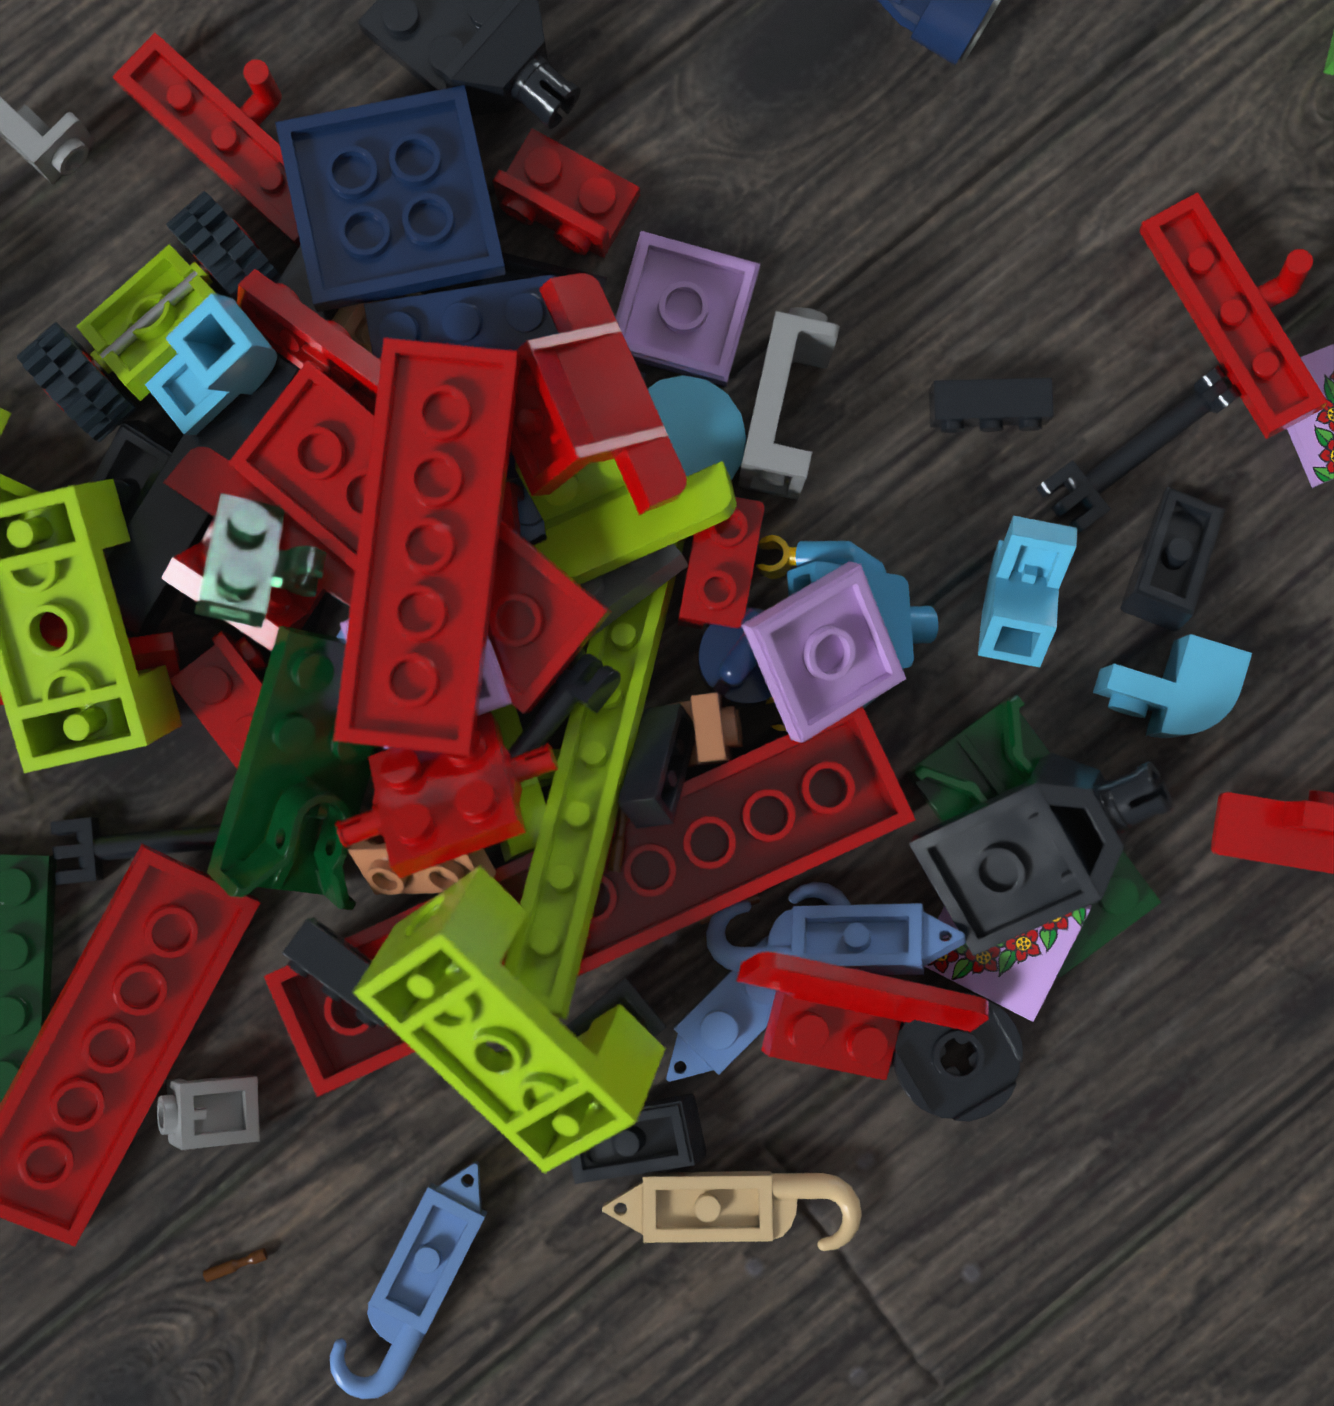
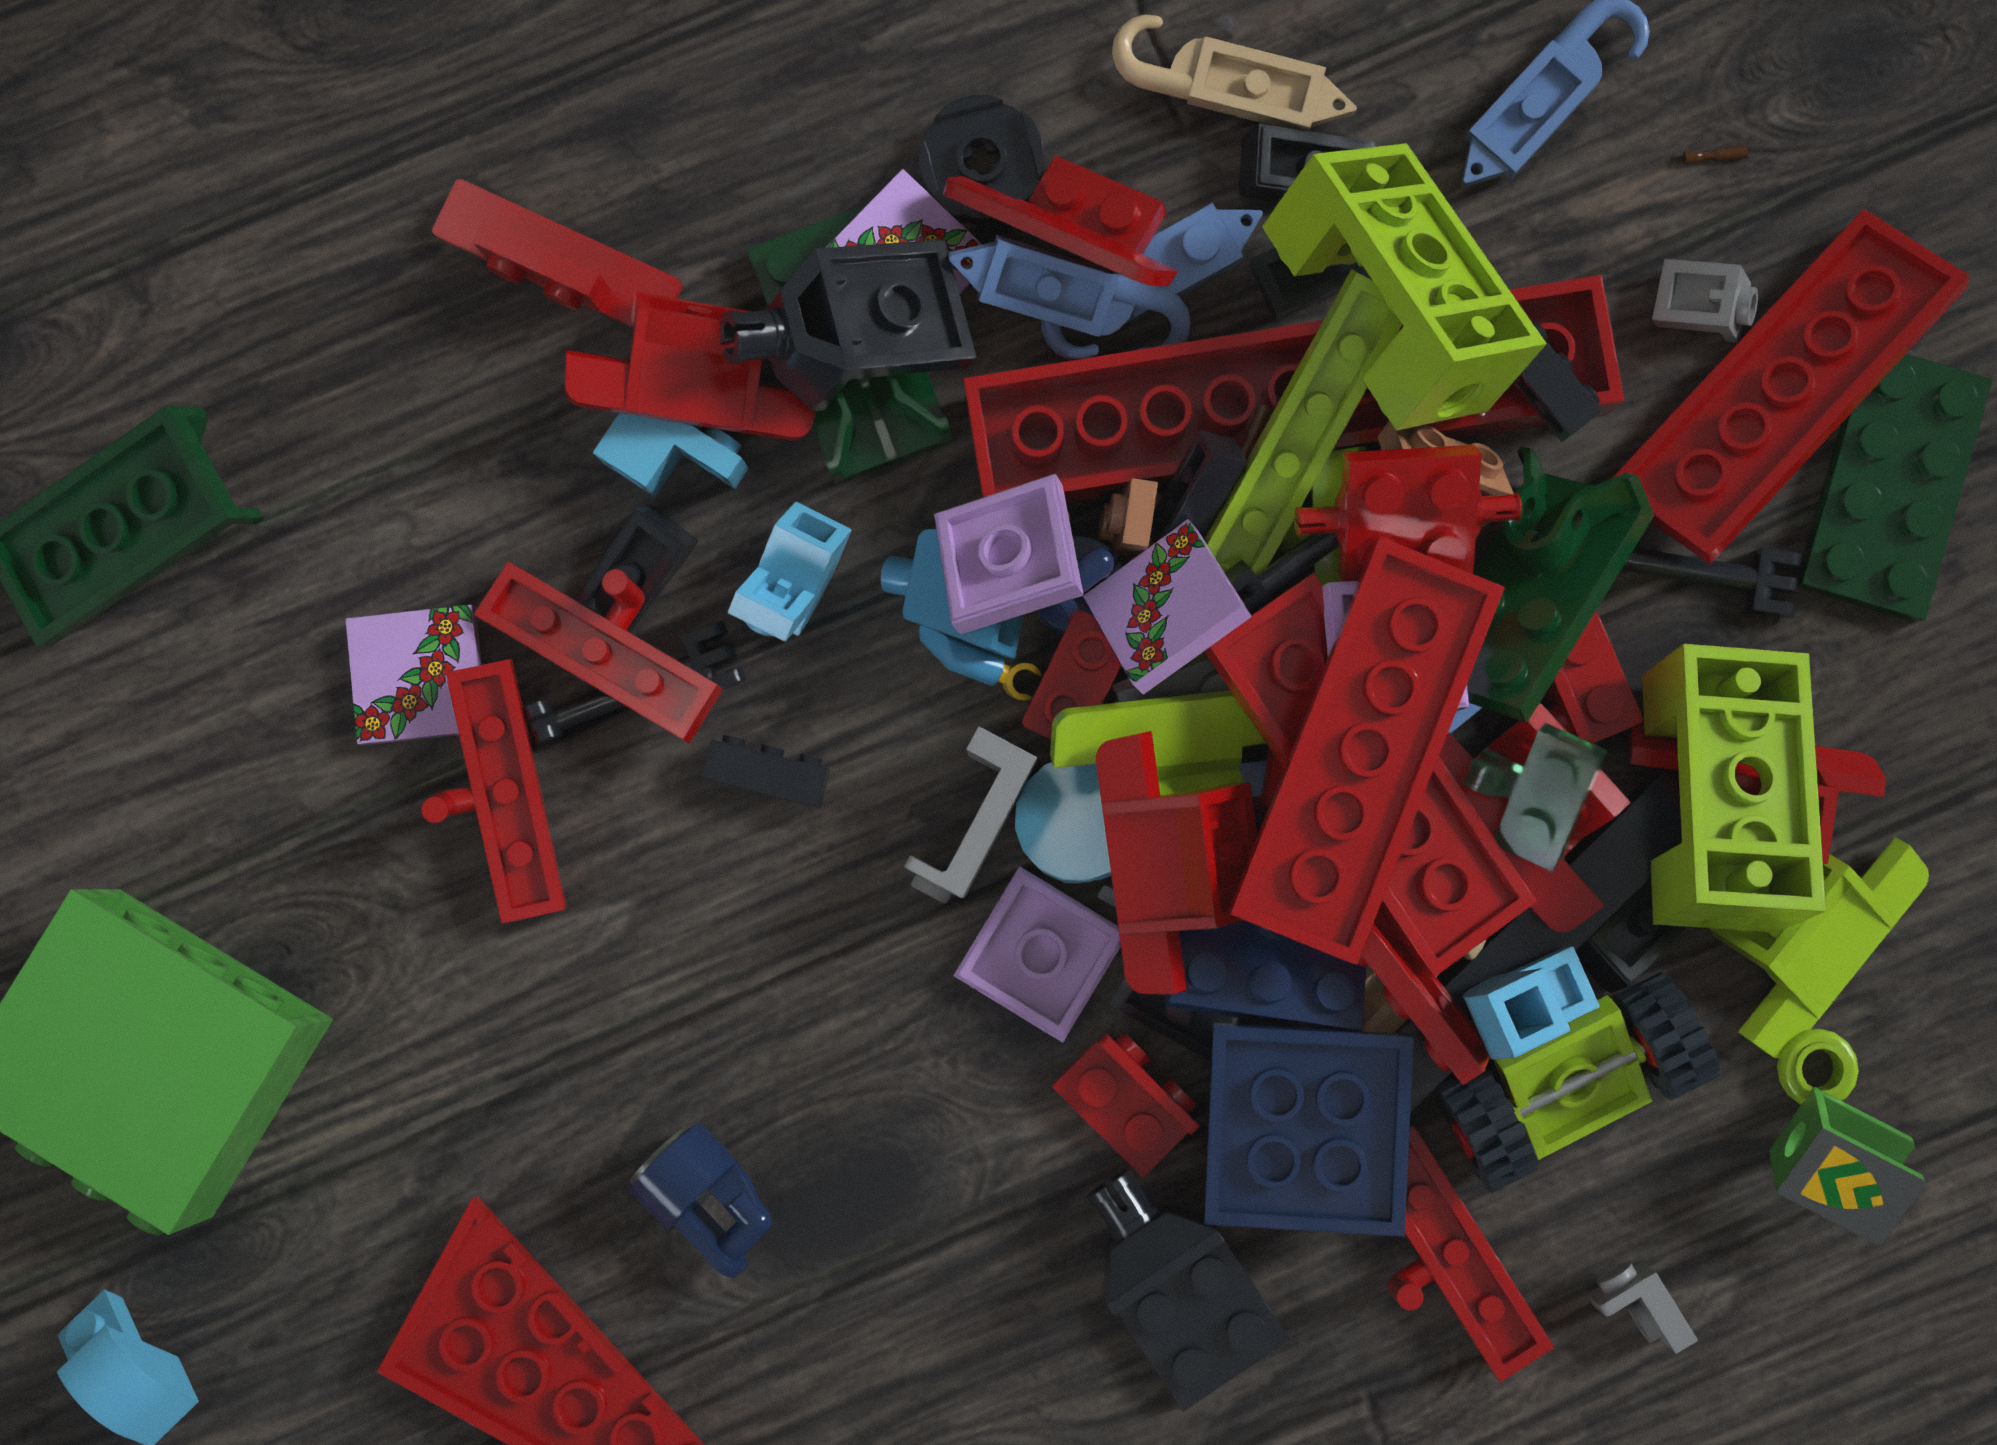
camera: 160 degrees left, 0 degrees up
none -> red plate [474,561,723,744]
none -> red plate [564,291,816,441]
none -> lavender tile [1083,519,1252,695]

